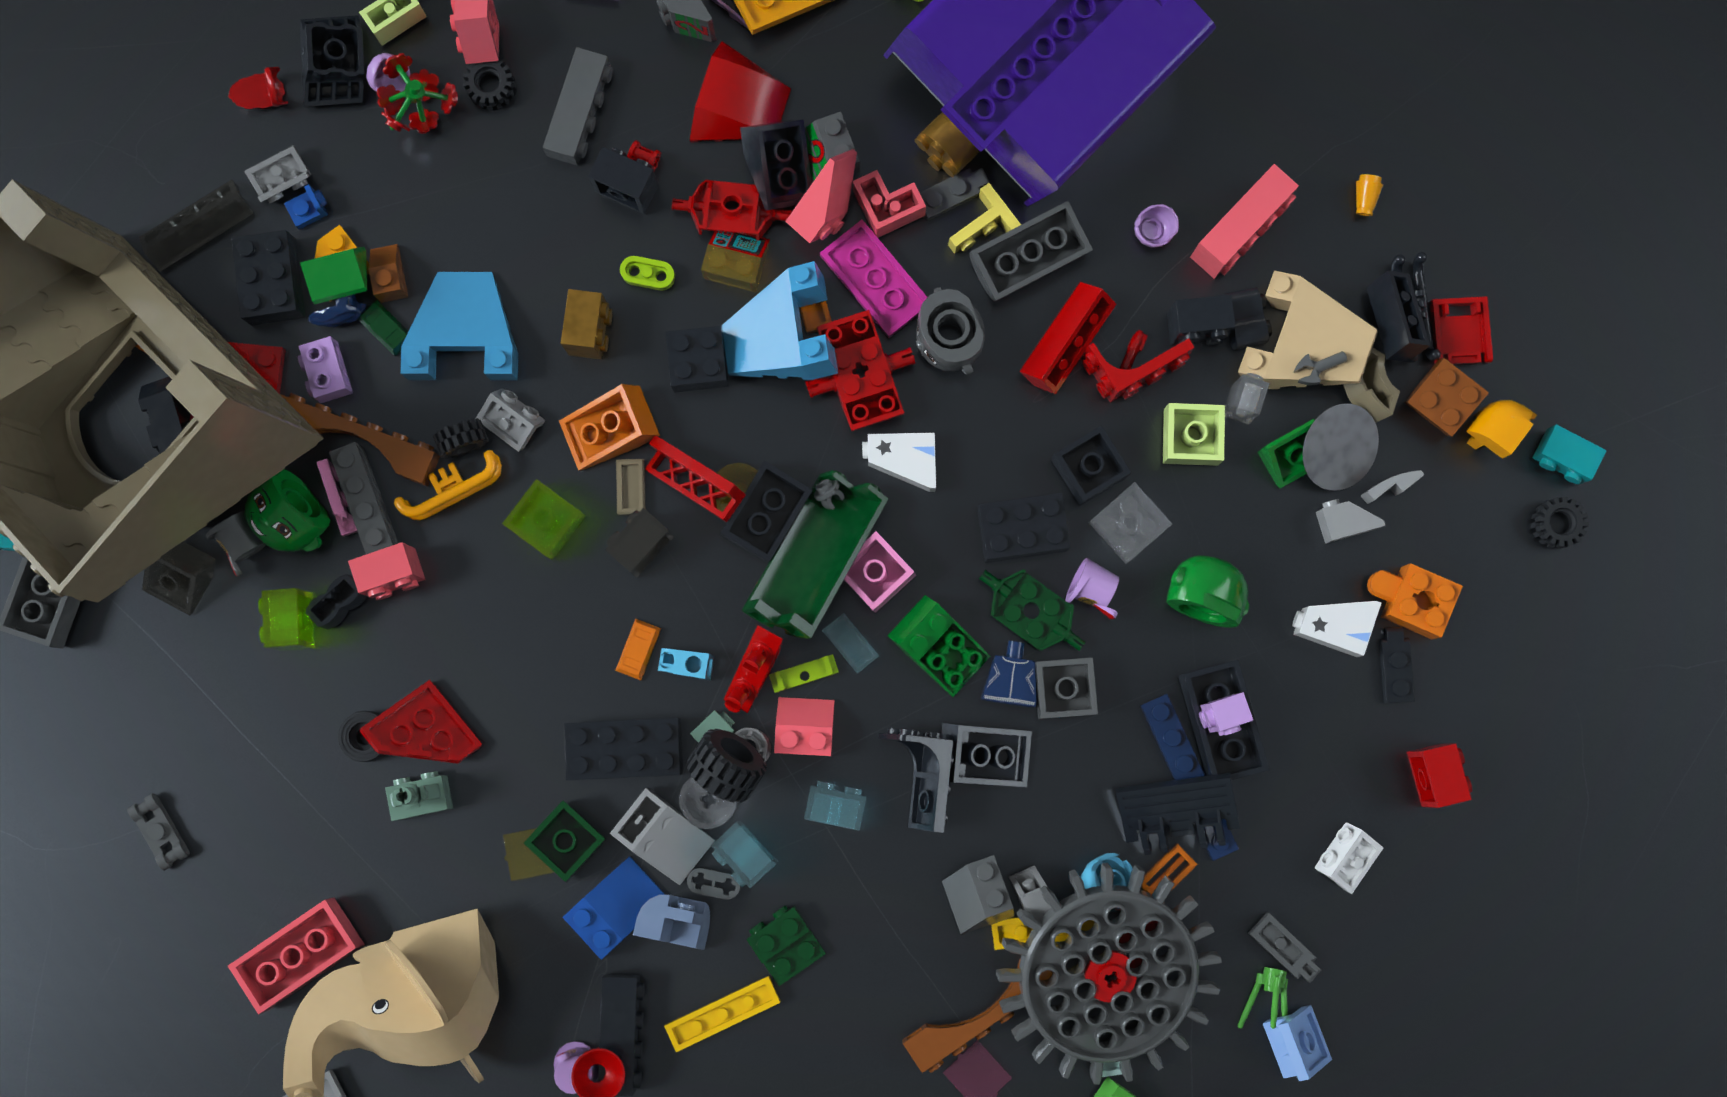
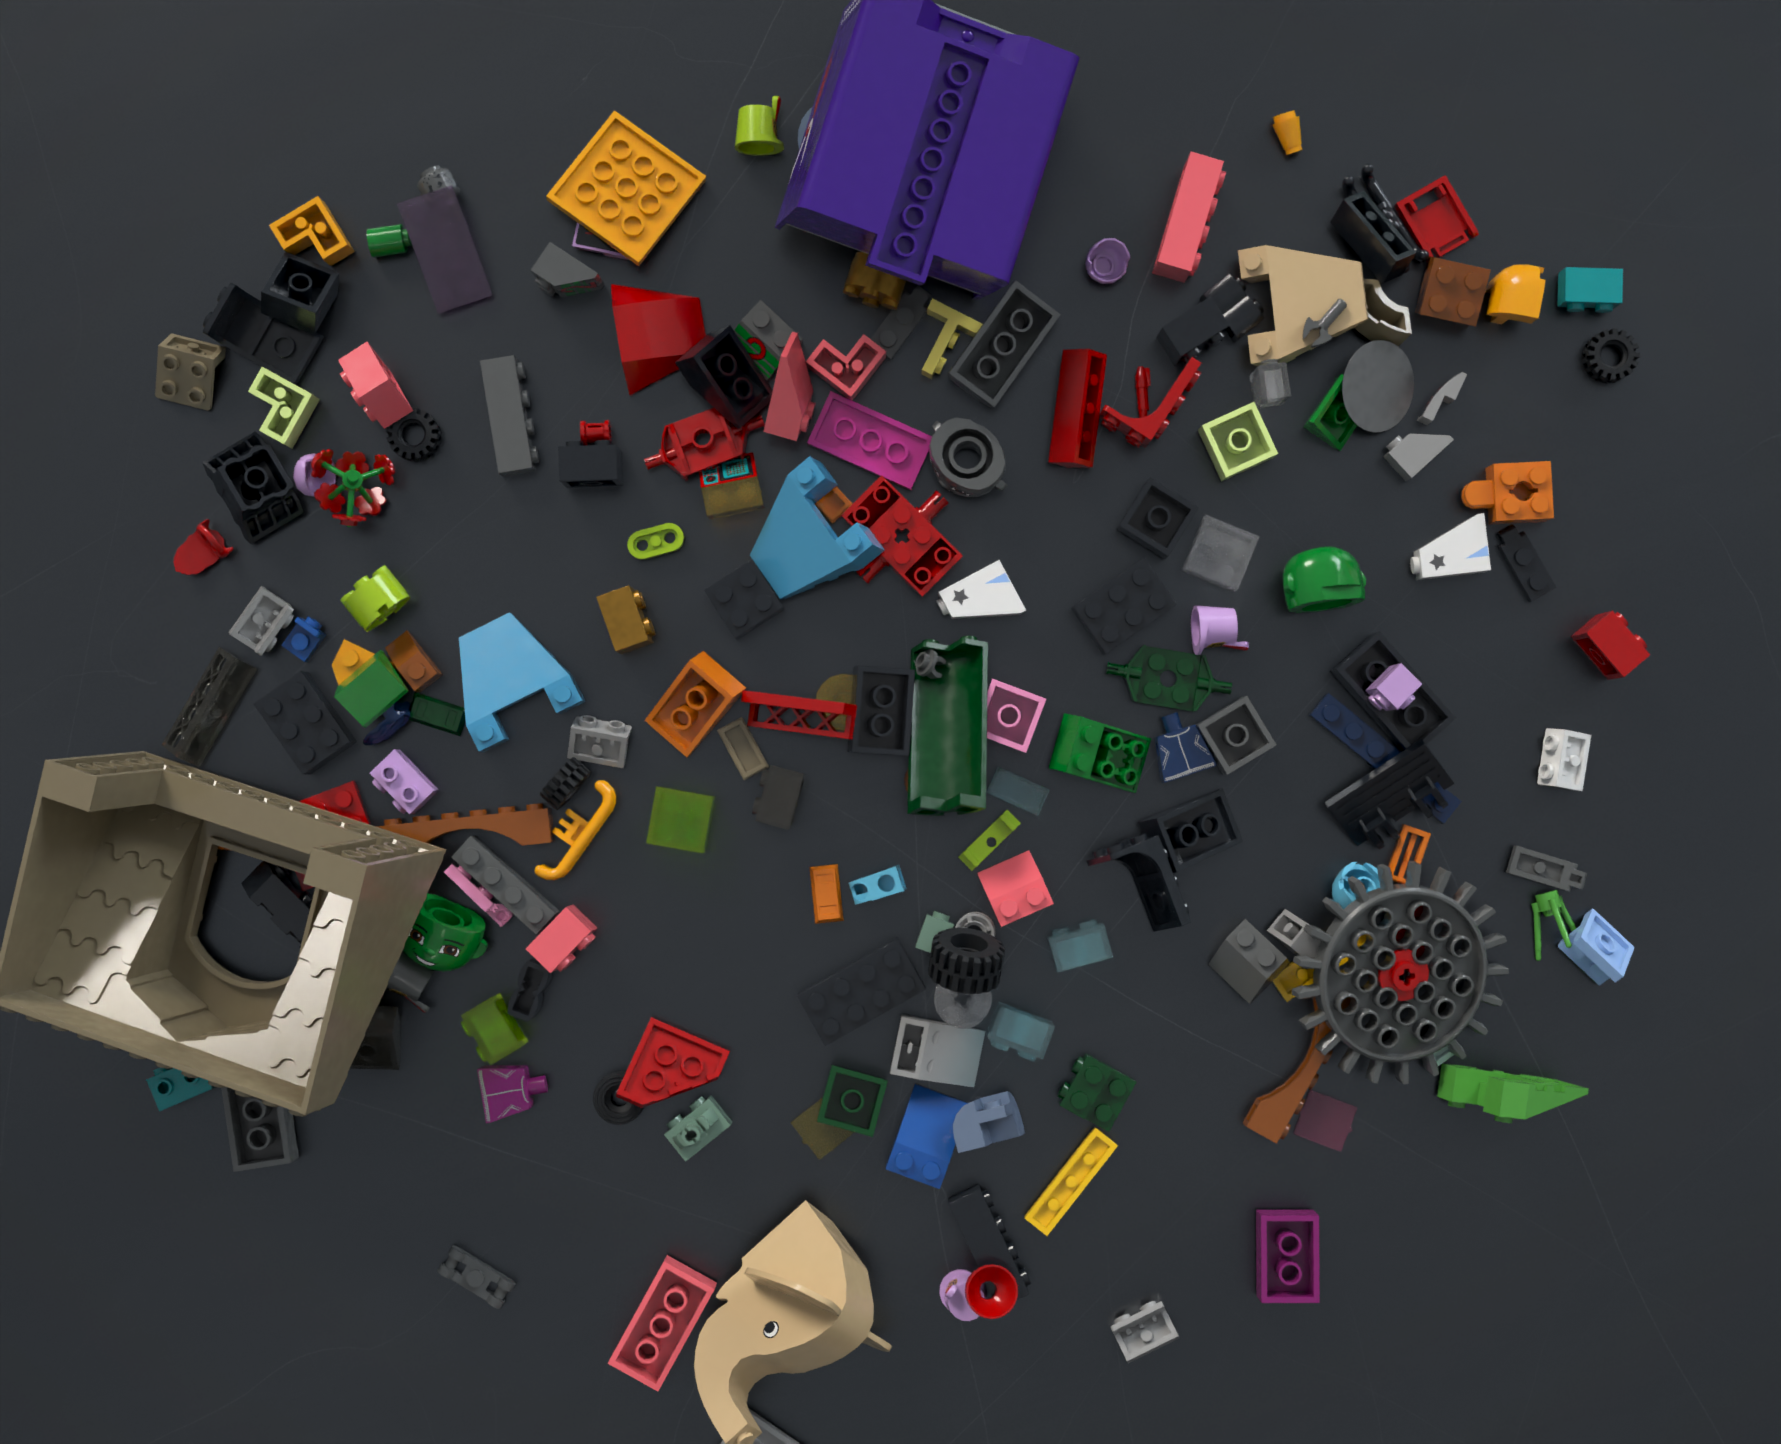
camera: 25 degrees left, 5 degrees up
dark grey beam [687,868,741,899] -> none
red connector [723,625,783,713] -> none
none -> lime brick [340,565,411,632]
none -> magenta torso [477,1065,548,1123]

